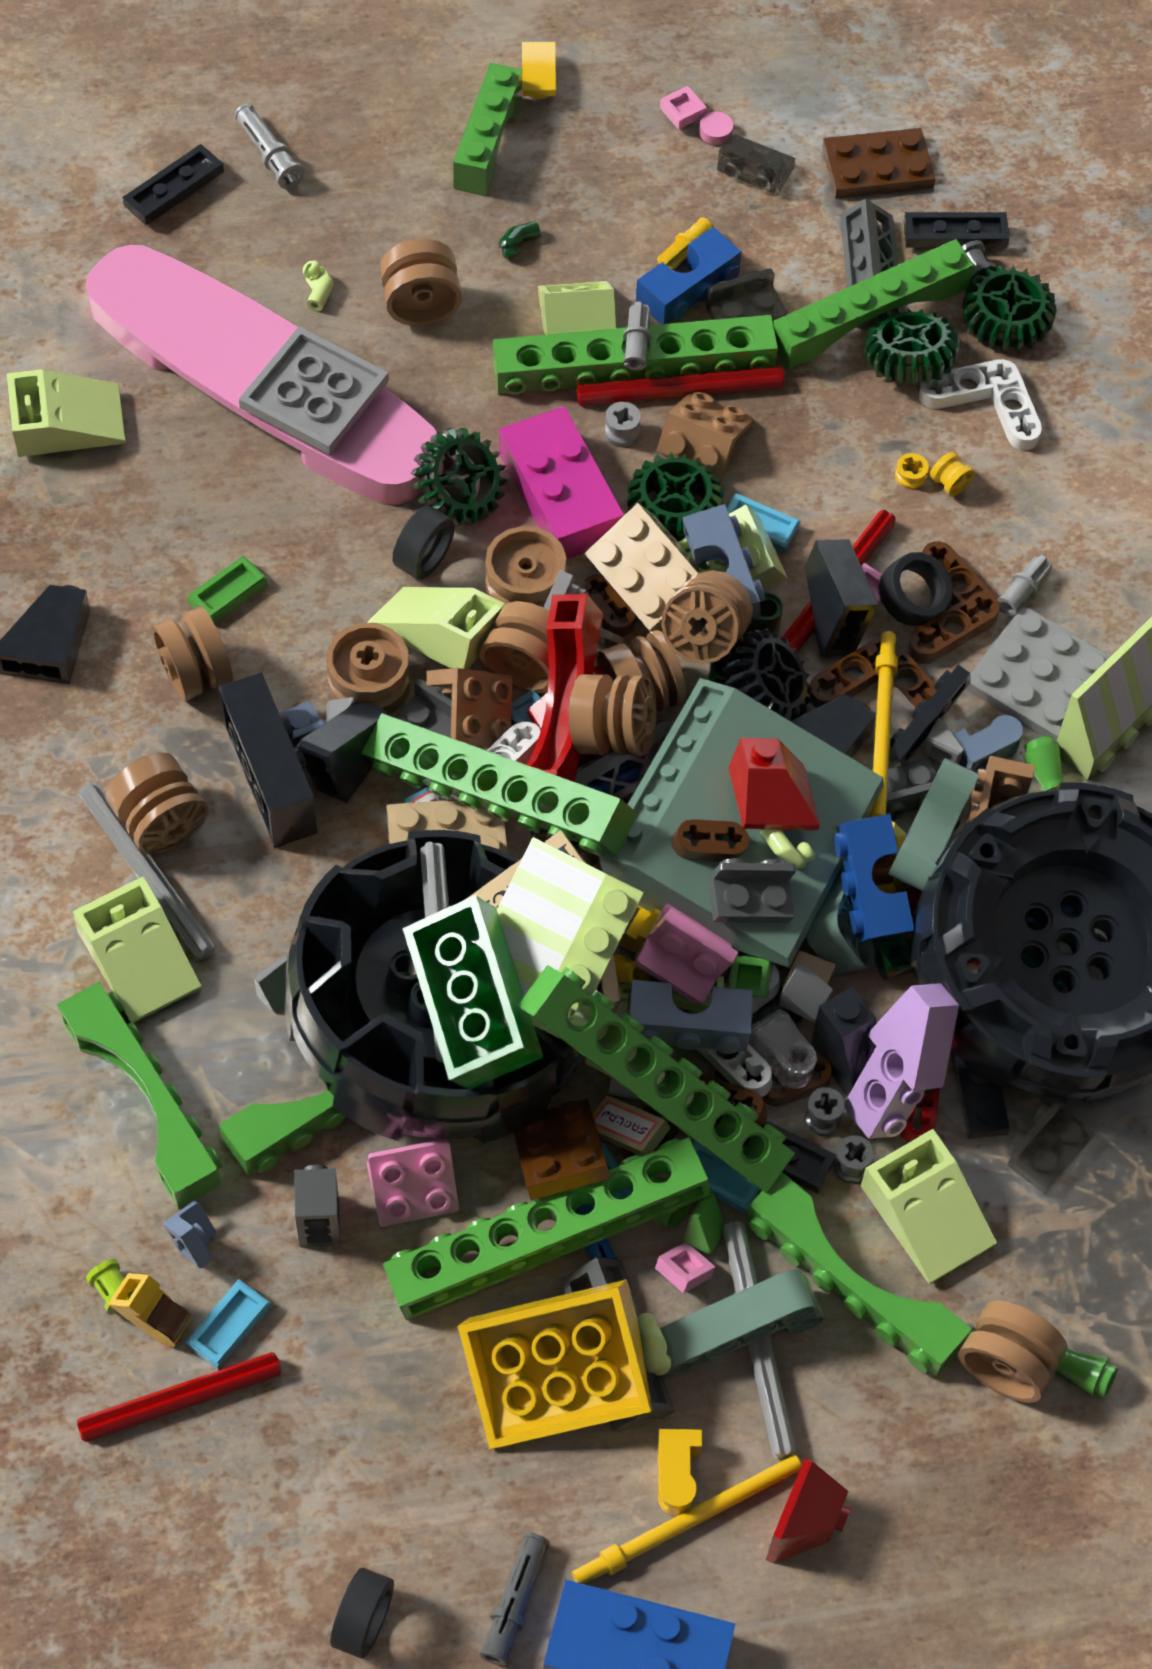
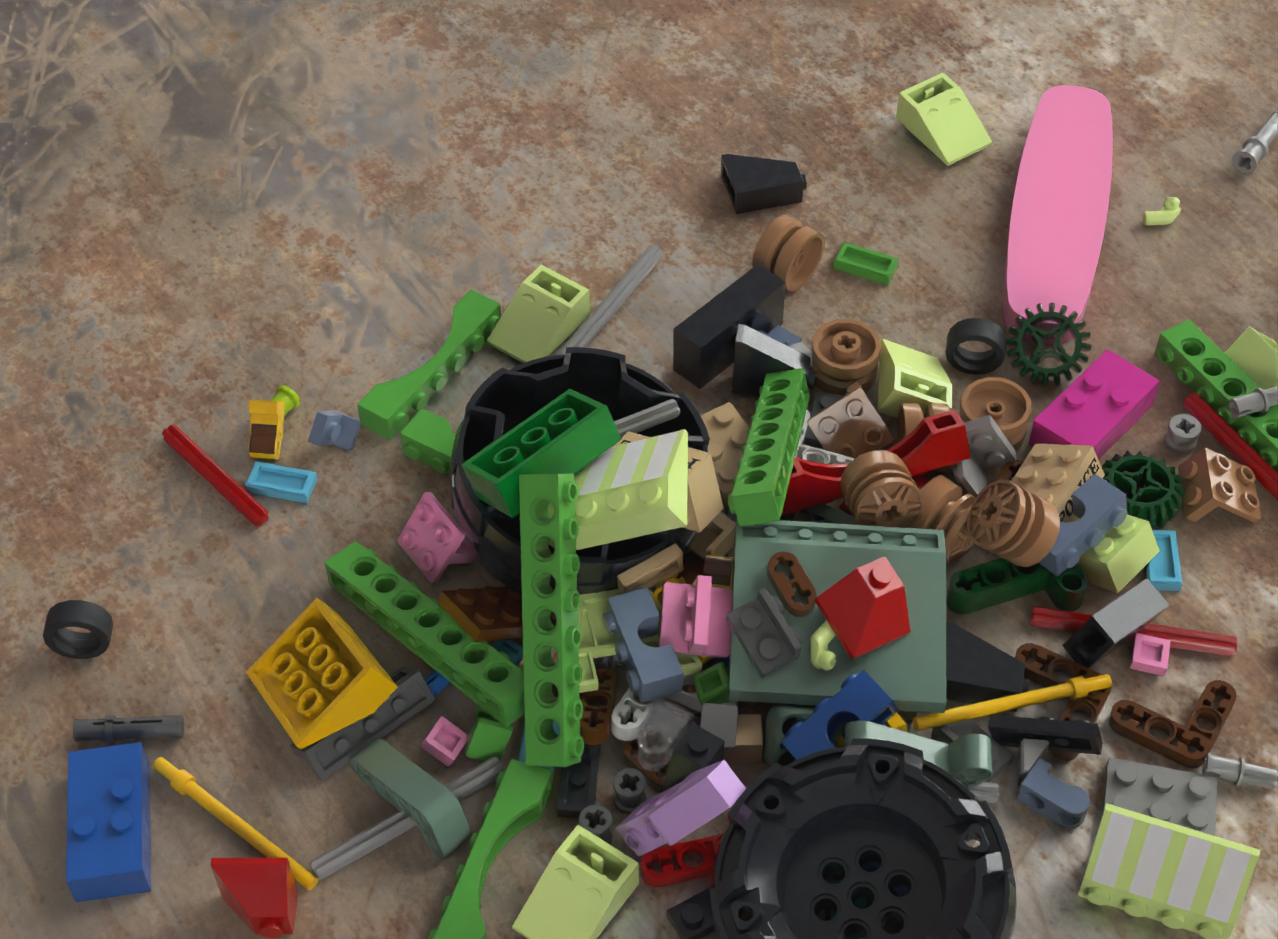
camera: 70 degrees right, 10 degrees down
medium nougat wheel [106,752,208,855] -> none
black plate [122,144,224,226] -> none
light grey plate [239,326,389,455] -> none
dark grey brick [294,1165,340,1247] -> none
medium nougat wheel [380,238,462,326] -> none
yellowish green arm [637,1313,671,1376] -> none
yellow leg [657,1429,702,1516] -> none
black gear [722,629,812,721] -> none
black tyre [879,552,953,626] -> none
medium nougat bracket [965,756,1035,827] -> none
bright green cone [1023,736,1064,791] -> none

